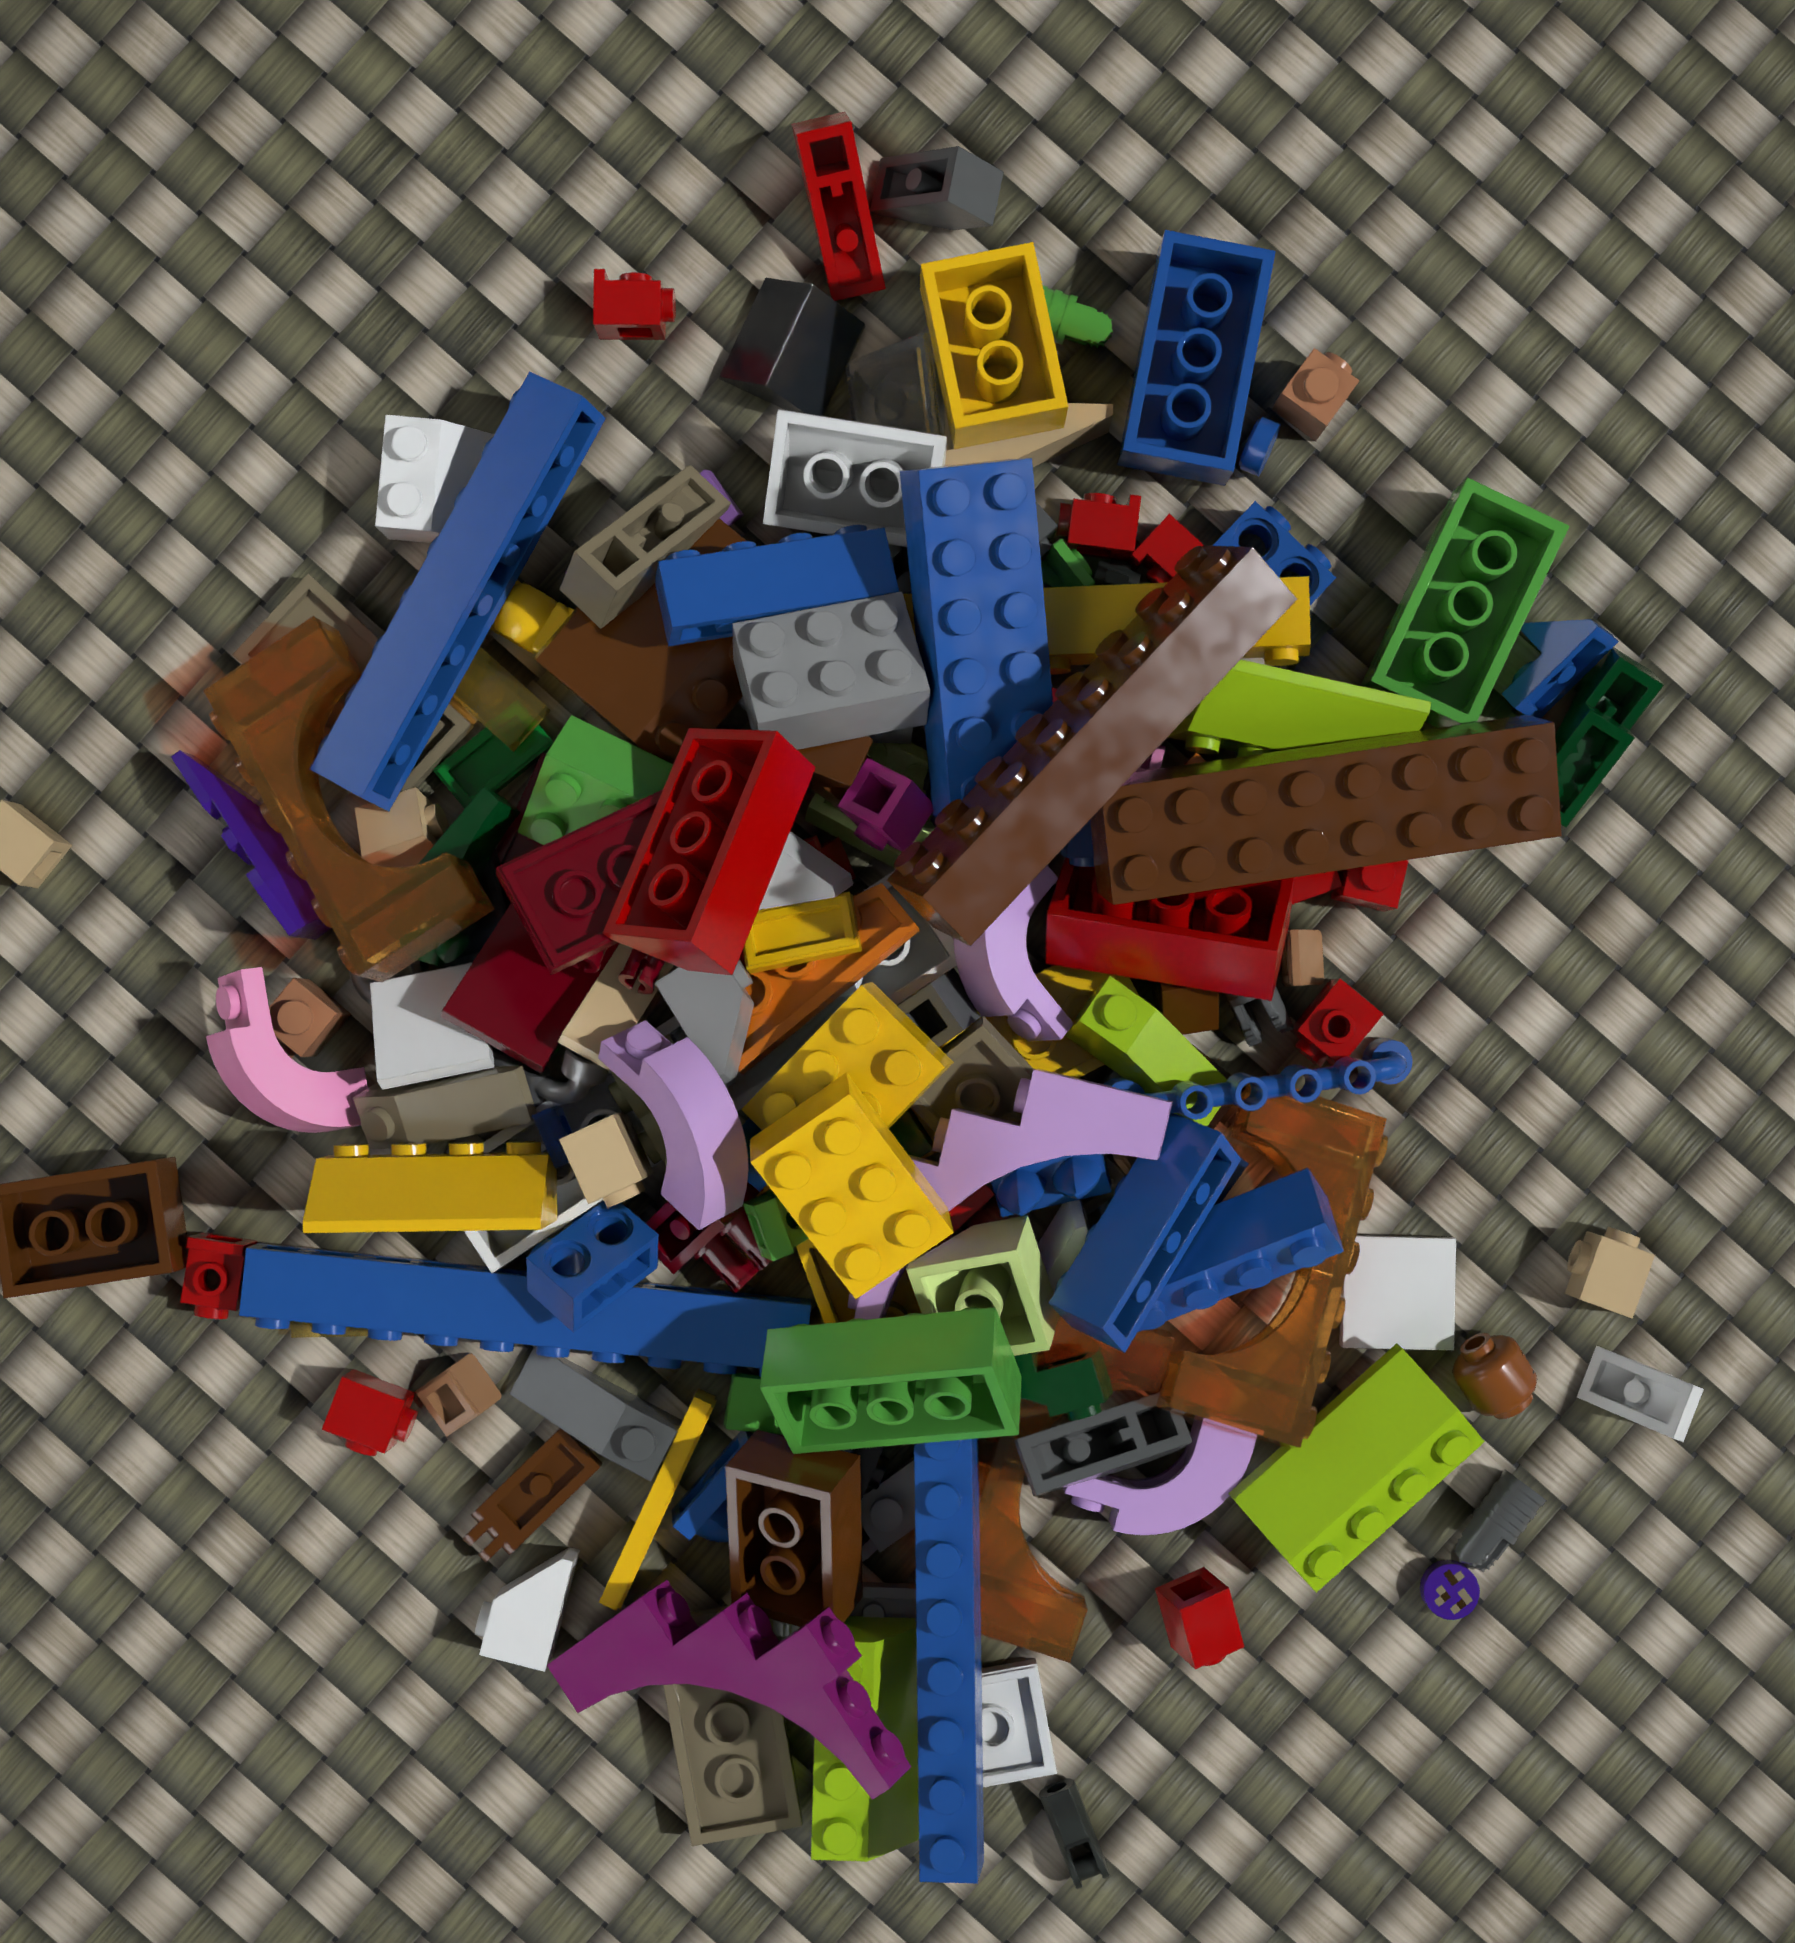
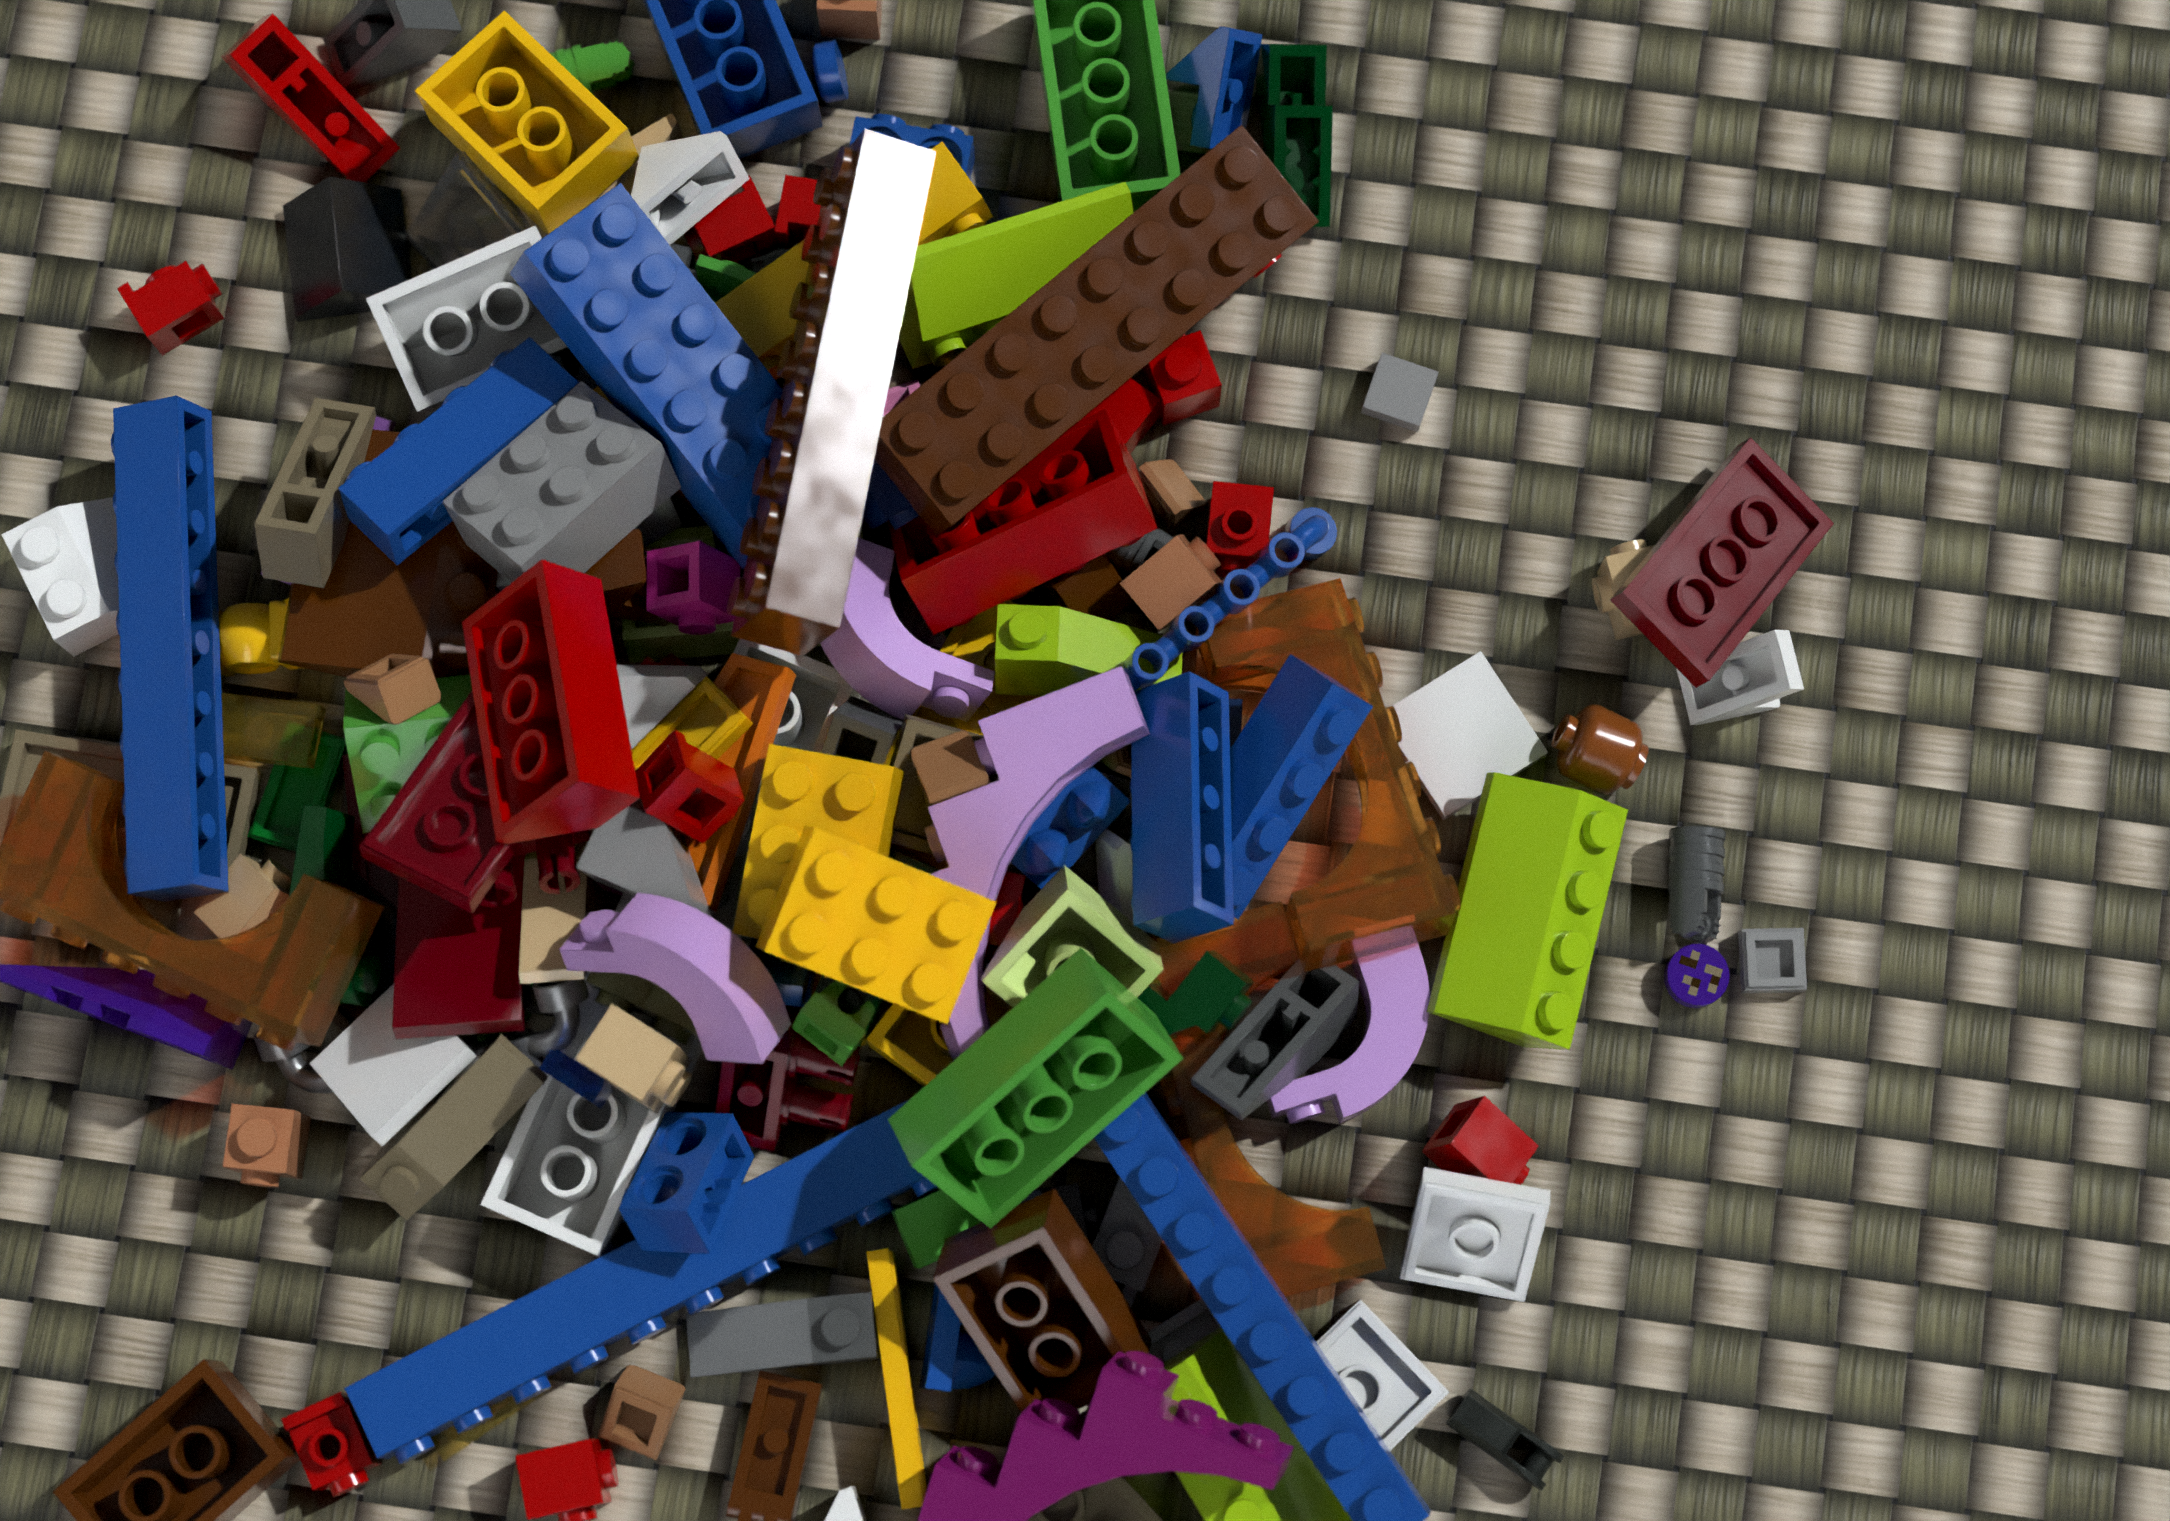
camera: 35 degrees left, 10 degrees down
bright pink arch [206,967,368,1133] -> none
yellow slope [303,1141,557,1233] -> none
none -> medium nougat slope [343,654,441,725]
none -> white slope [631,131,750,245]
none -> red brick [635,729,745,844]
none -> medium nougat slope [910,730,990,805]
none -> nougat brick [1120,534,1221,631]
none -> light grey tile [1361,353,1439,432]
none -> white tile [1400,1167,1550,1302]
none -> dark red plate [1610,437,1834,688]
none -> light grey tile [1738,928,1807,993]

